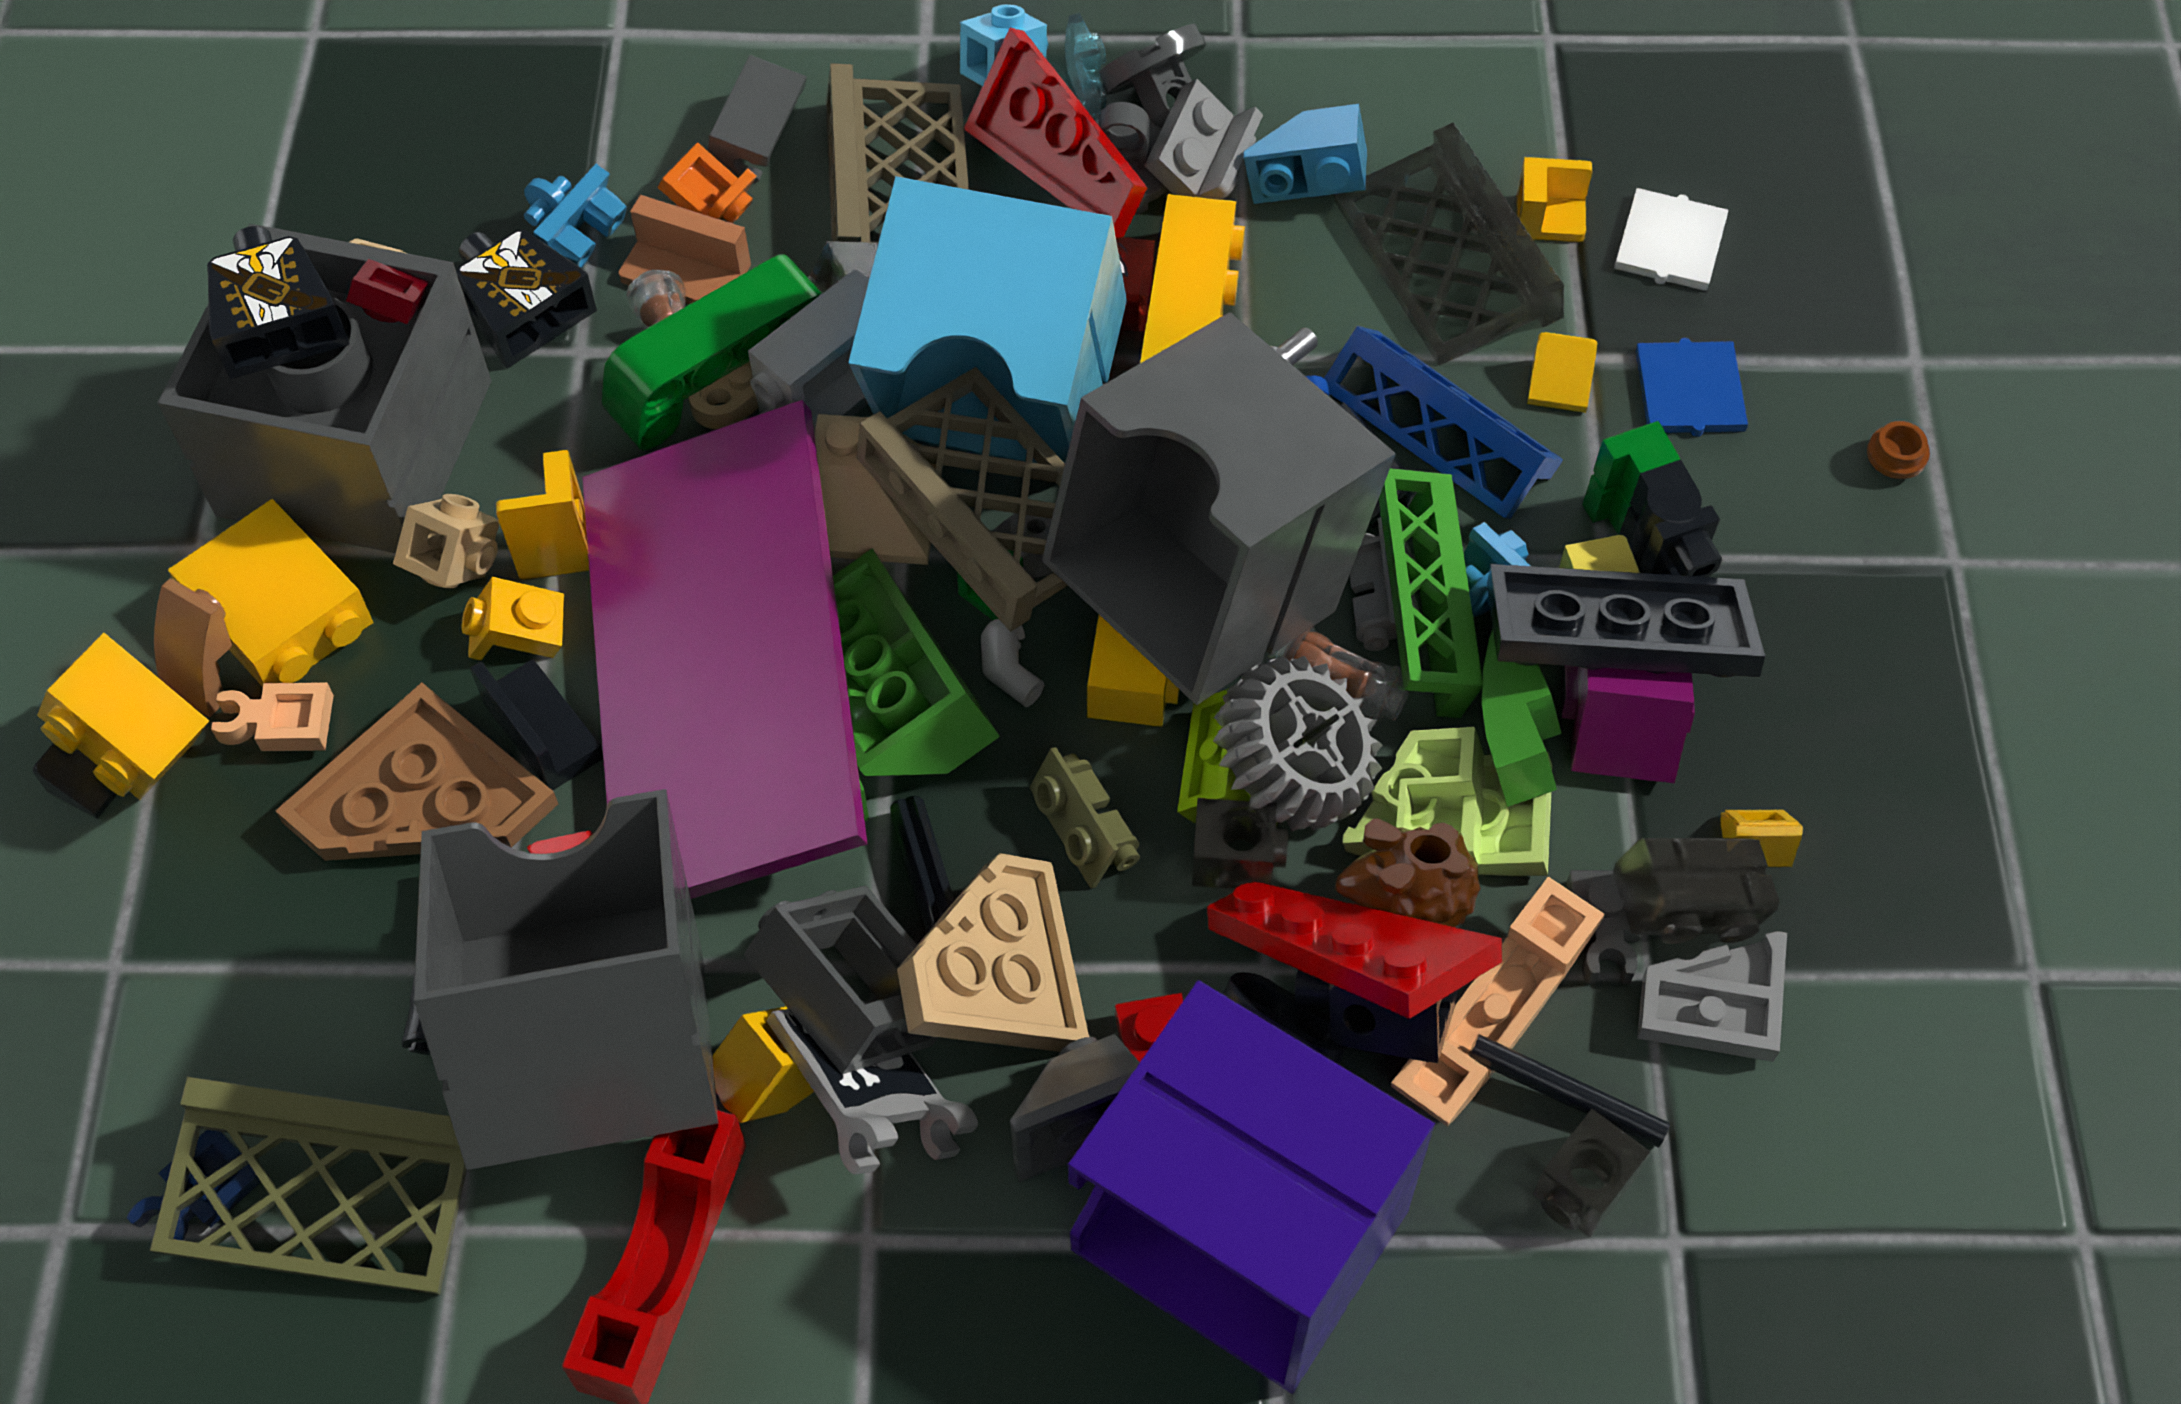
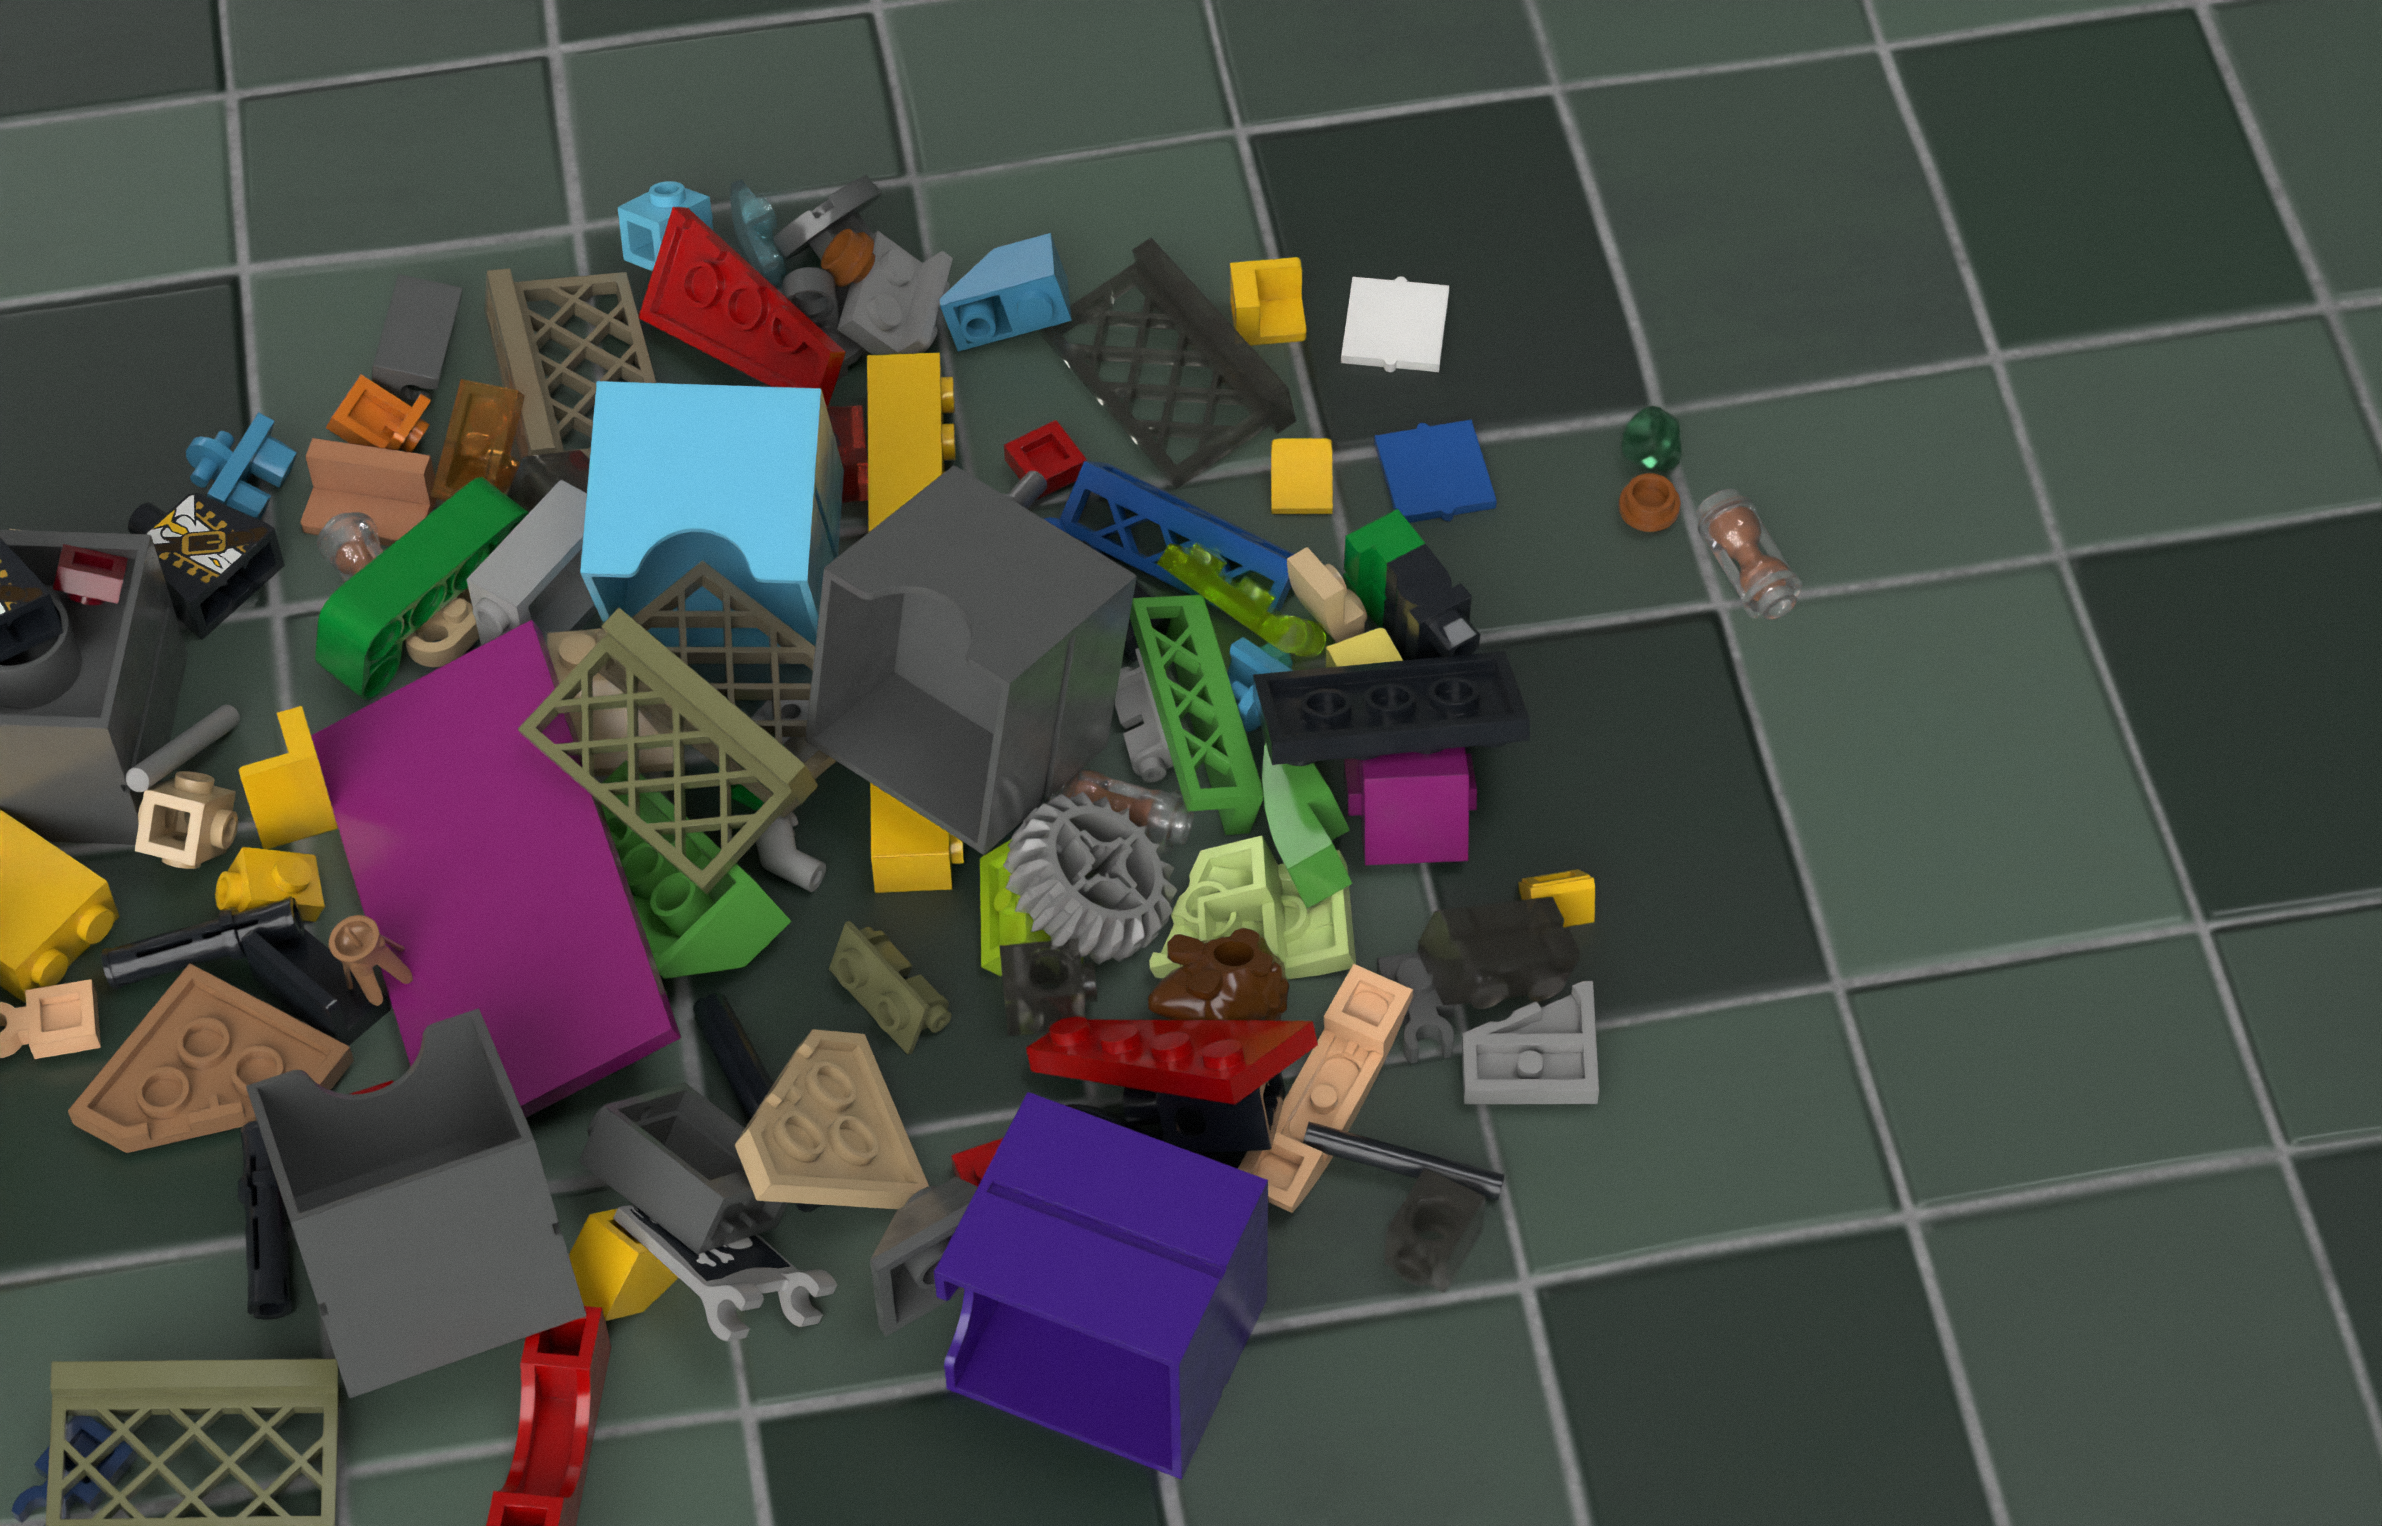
camera: 10 degrees left, 5 degrees down
none -> black pin [101,896,304,990]
none -> light grey bar [126,705,240,792]
none -> medium nougat piece [329,915,413,1006]
none -> clear orange slope [431,379,525,501]
none -> olive fence [518,607,819,894]
none -> dark orange plate [821,229,875,287]
none -> red plate [1004,420,1087,500]
none -> clear neon green plate [1157,542,1326,658]
none -> tan slope [1287,547,1367,643]
none -> clear green tile [1622,406,1682,473]
none -> clear piece [1696,489,1802,620]

